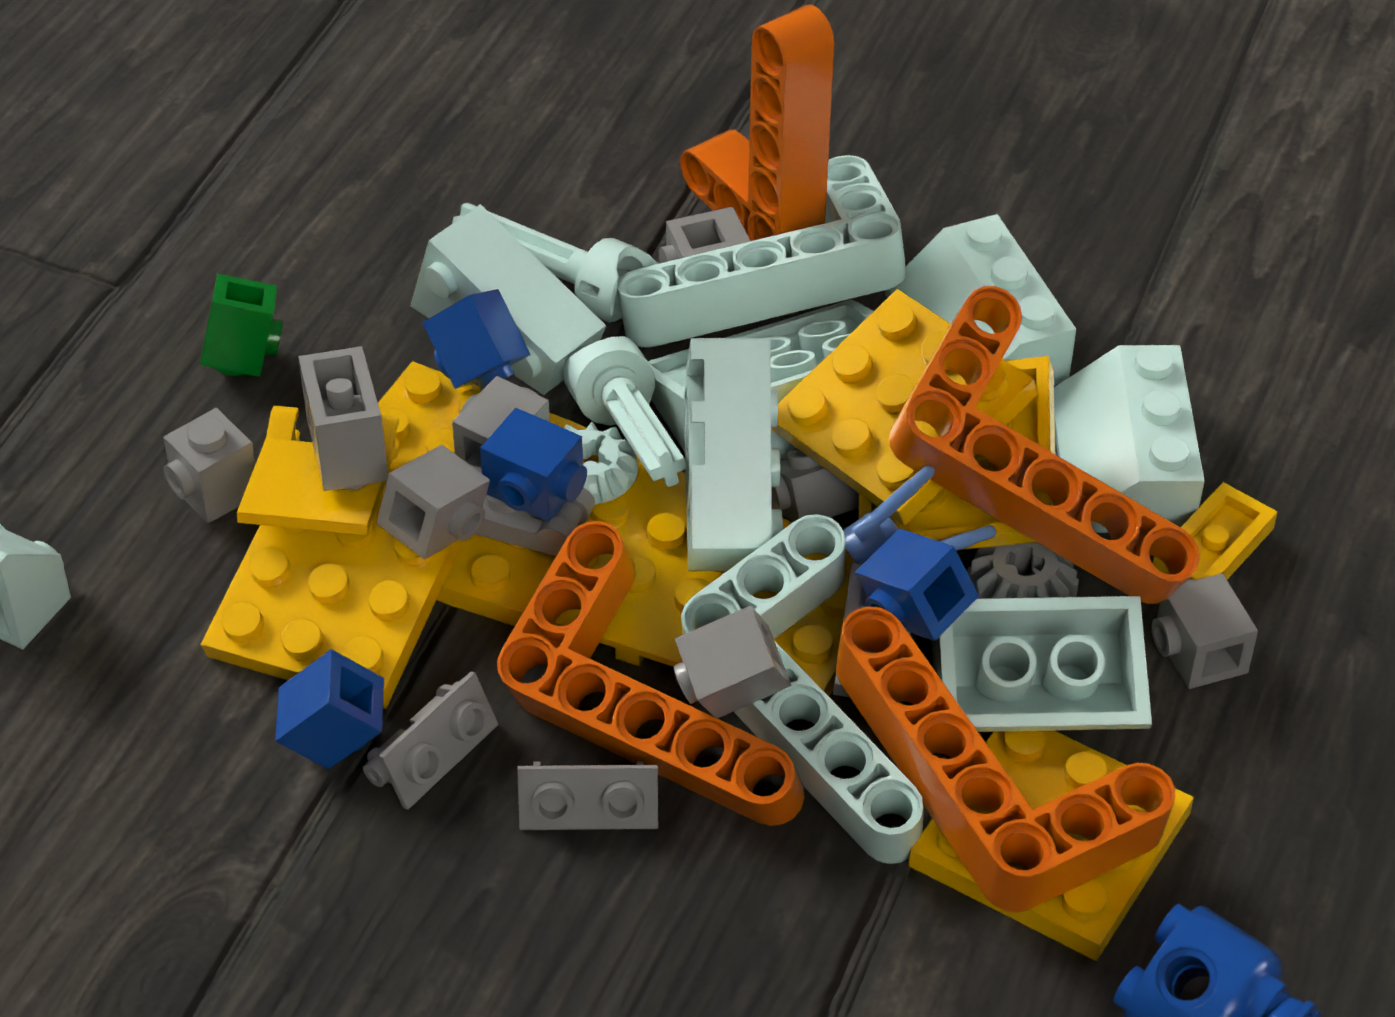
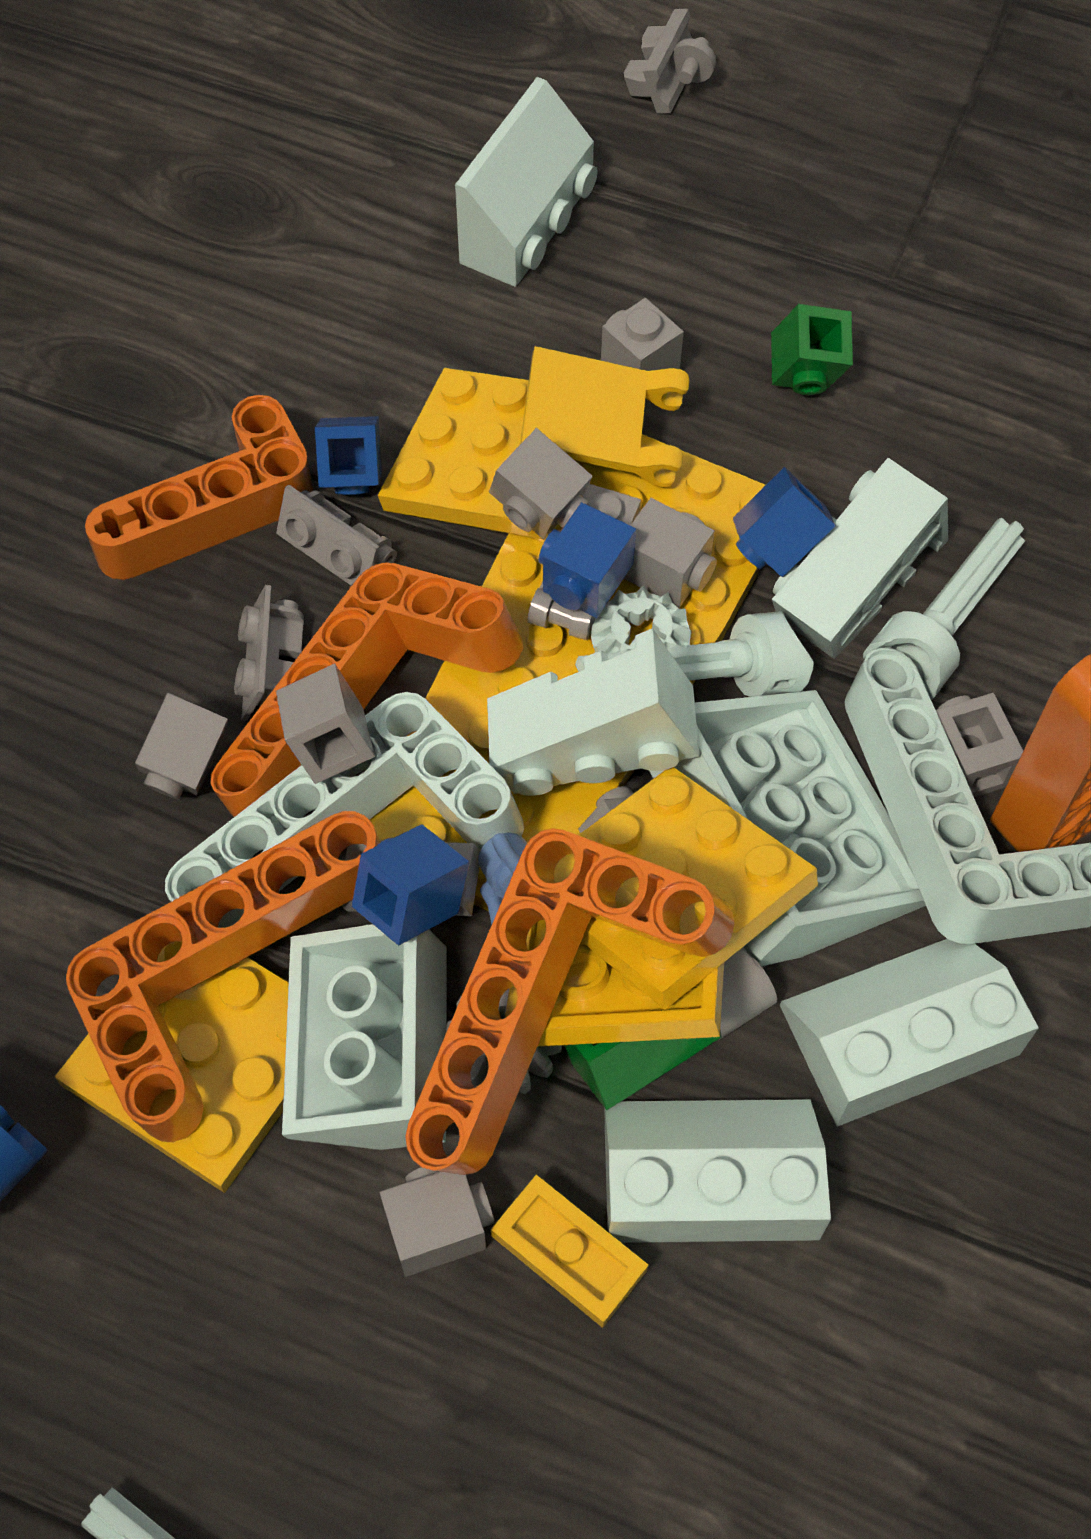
camera: 90 degrees right, 15 degrees up
light grey brick [298,346,388,491] -> none
none -> orange beam [85,395,313,580]
none -> light grey brick [135,693,228,800]

